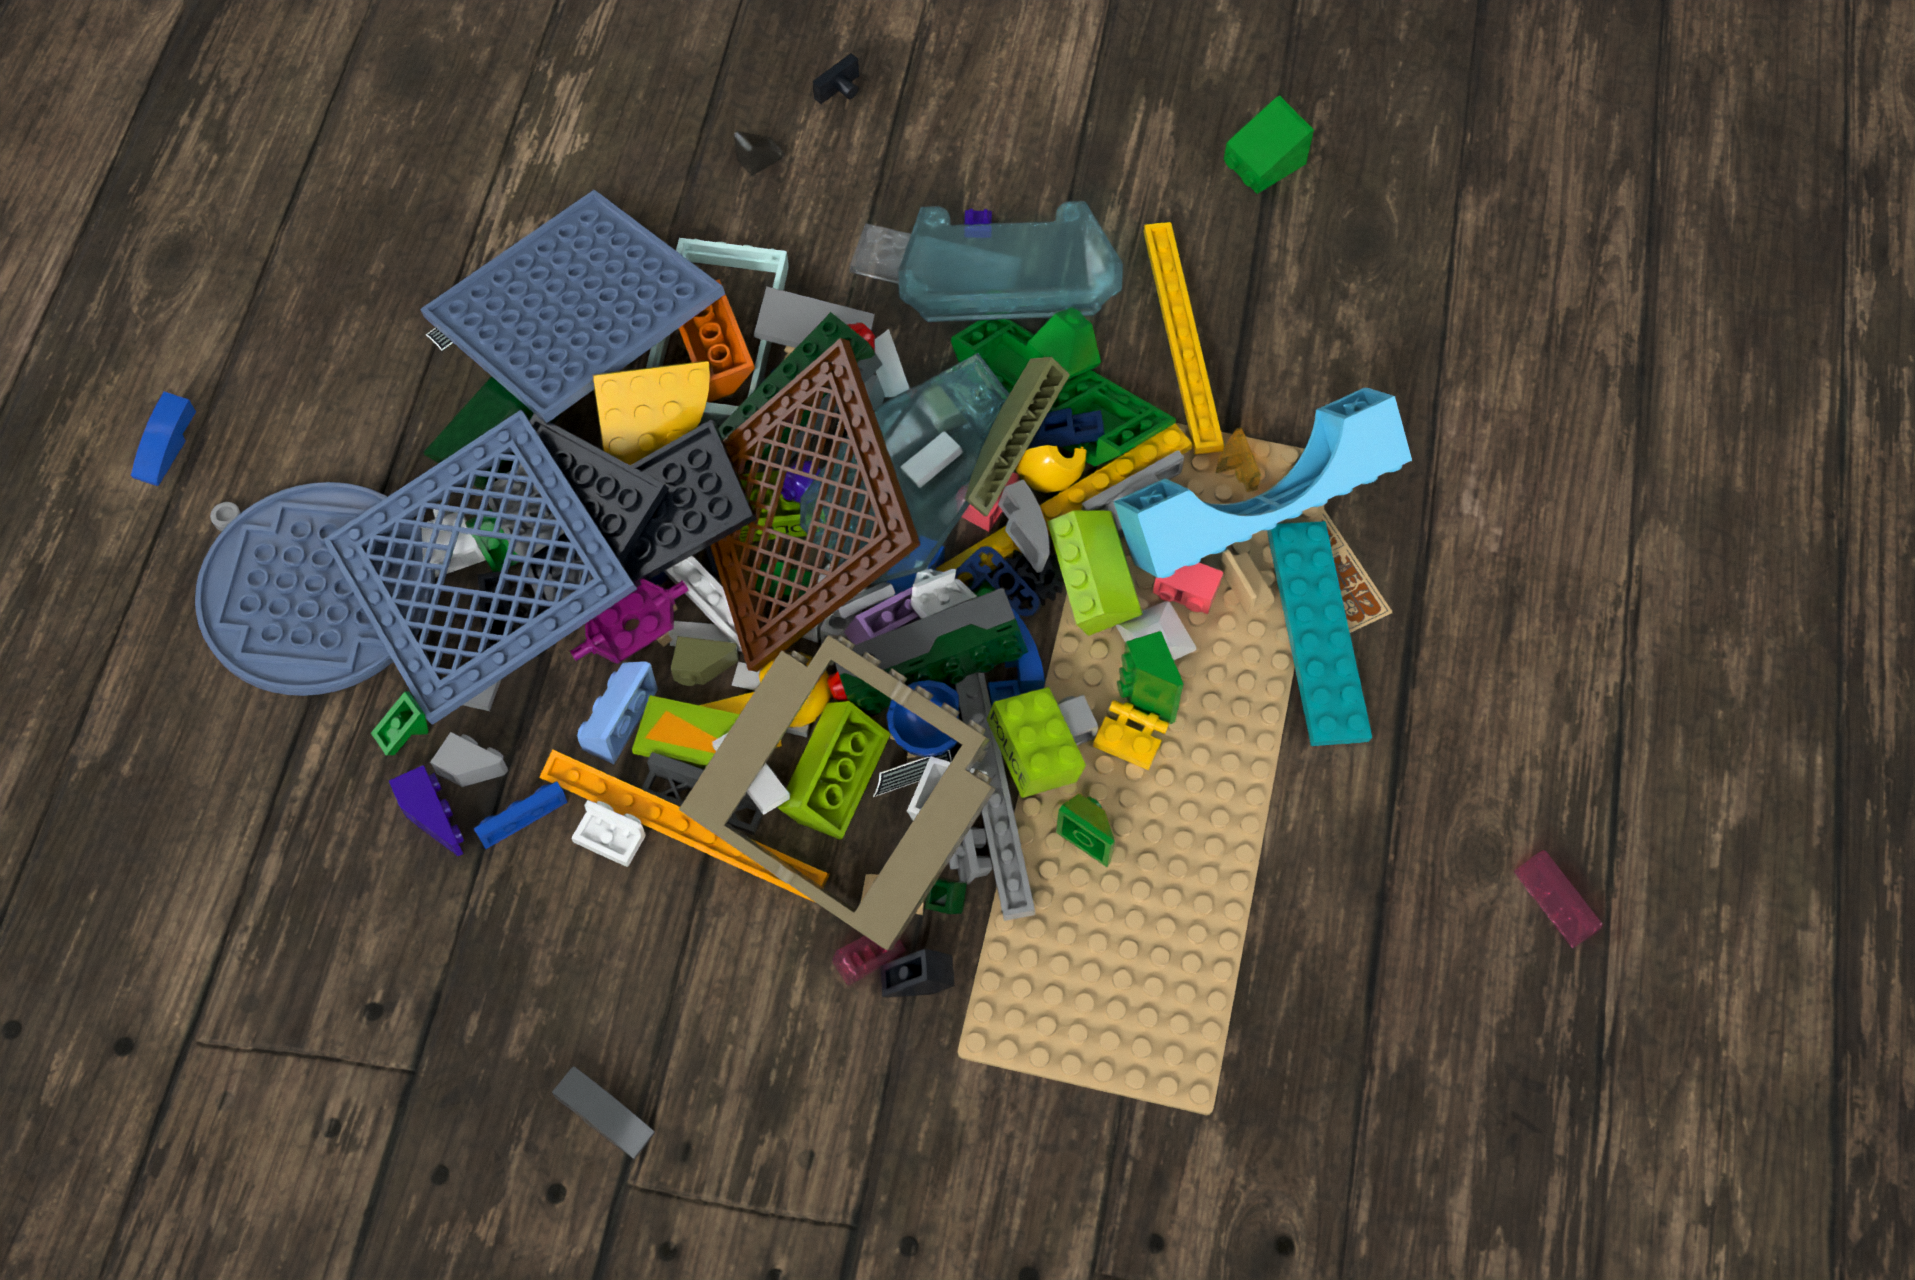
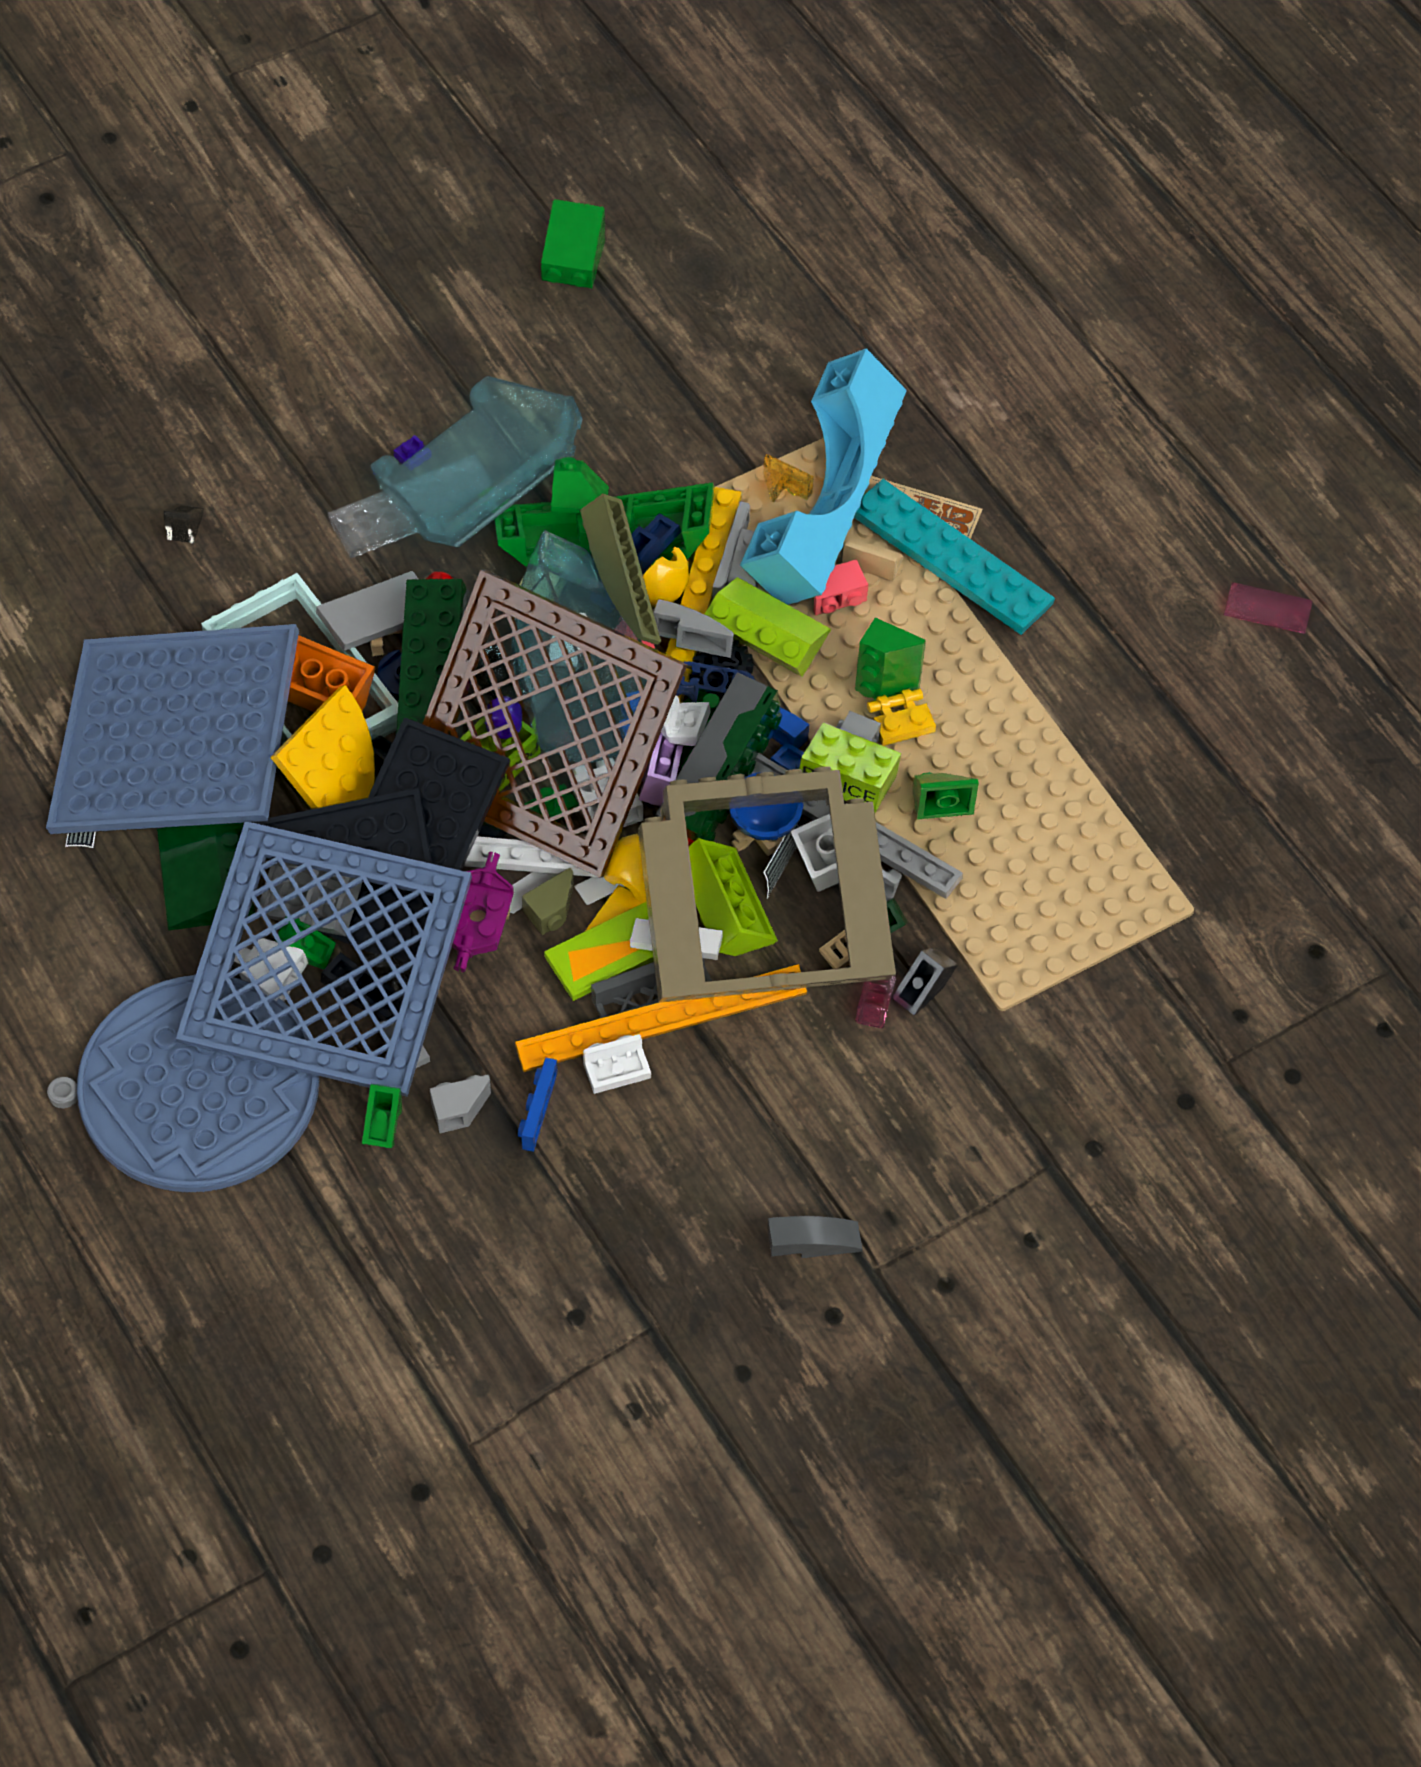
camera: 45 degrees left, 5 degrees down
dark purple slope [389,765,464,856] -> none
light blue slope [577,661,658,764] -> none
black tile [813,53,859,104] -> none
white slope [1116,601,1196,660] -> none
yellow plate [1143,222,1224,454] -> none

